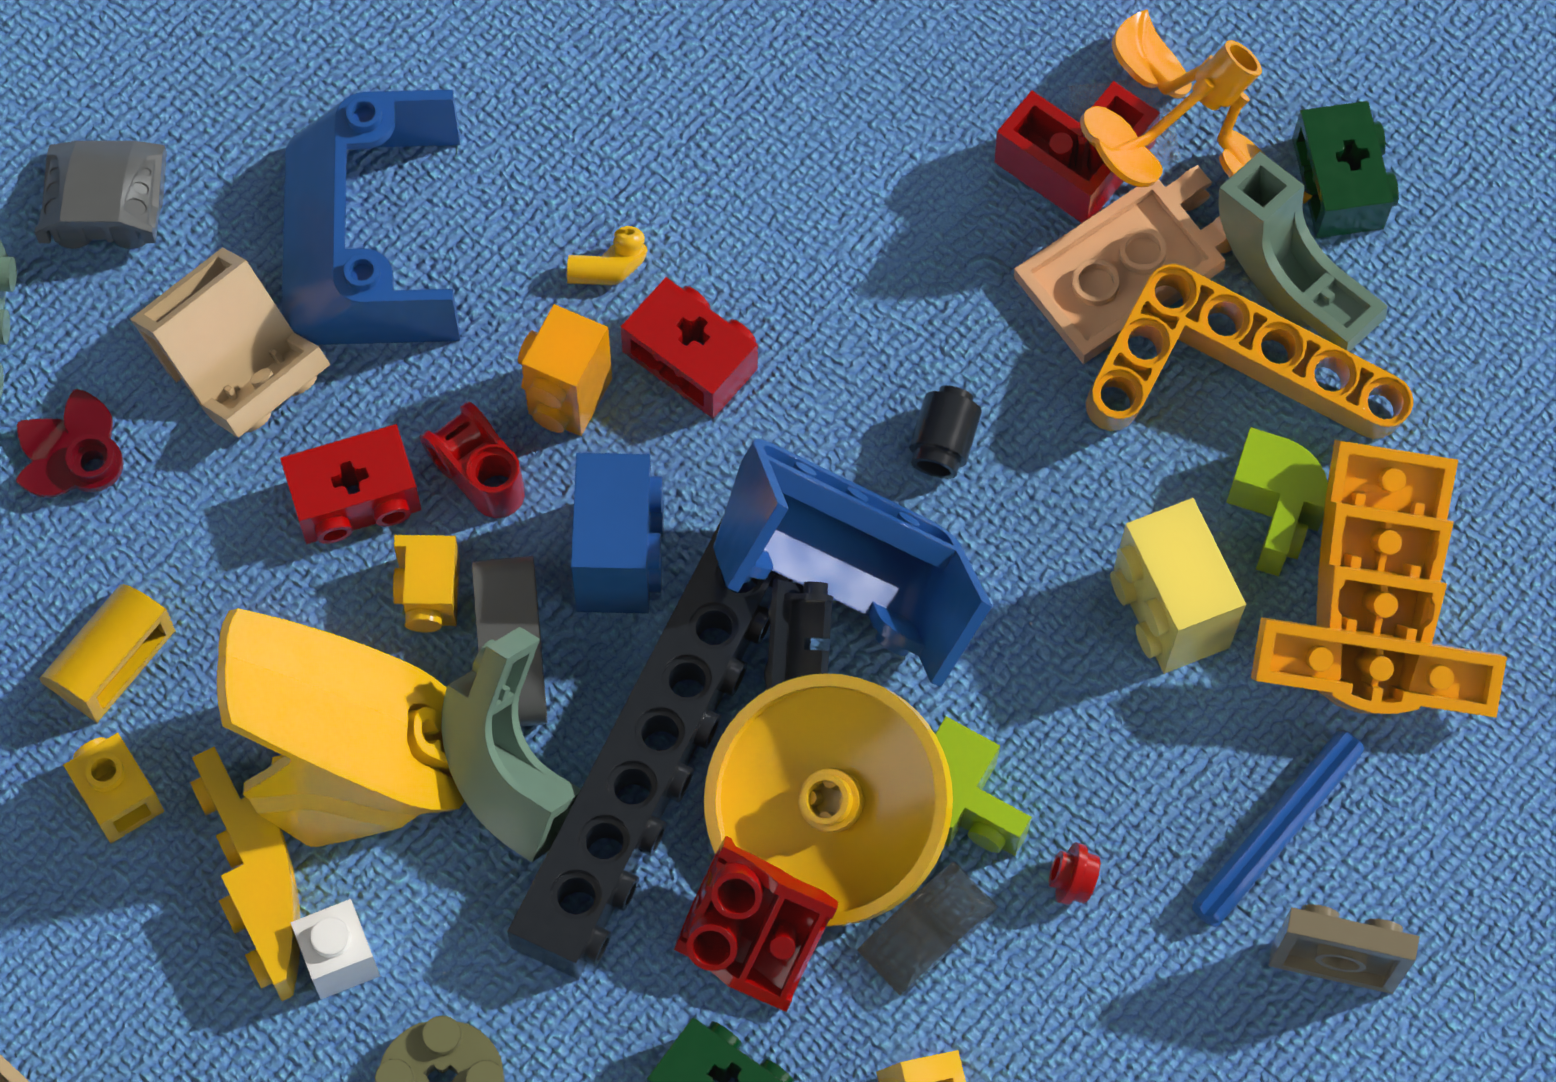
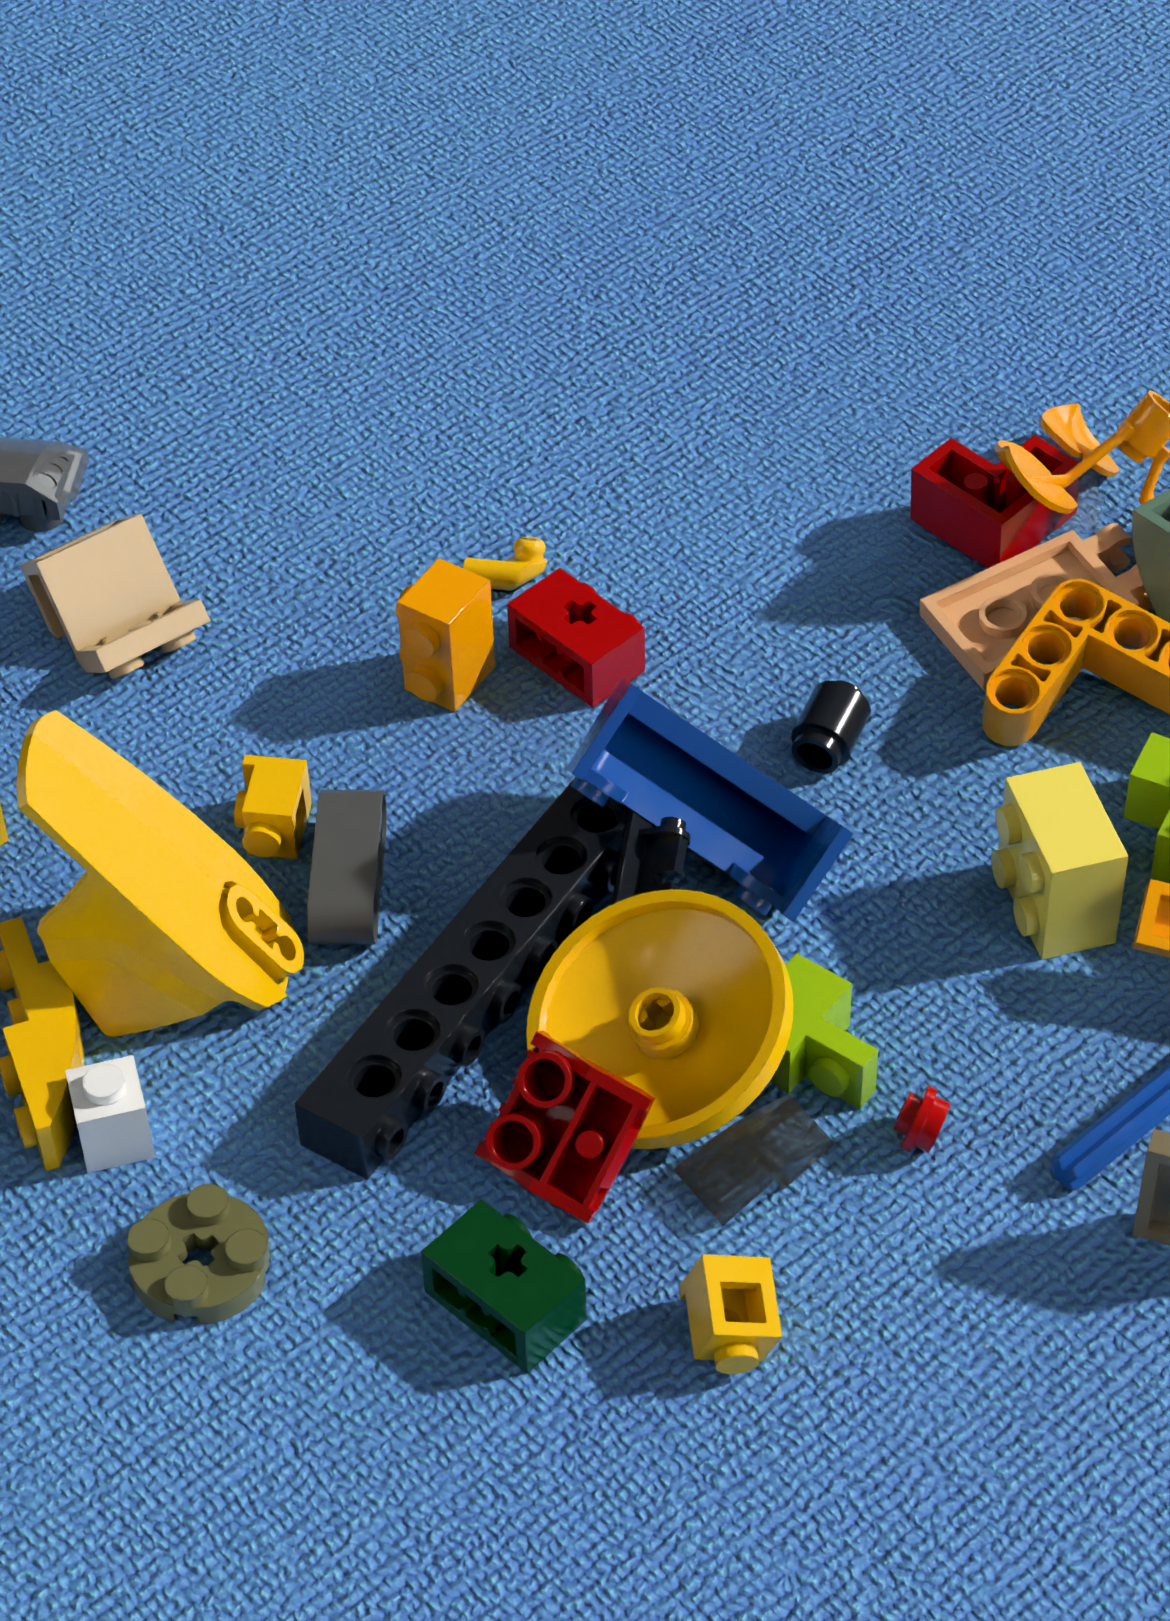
camera: 10 degrees right, 20 degrees down
red brick [280,424,422,545] -> none
blue windscreen [282,90,460,345] -> none
red piece [419,401,525,518] -> none
sand green arch [441,627,581,862] -> none
blue brick [571,453,664,614] -> none

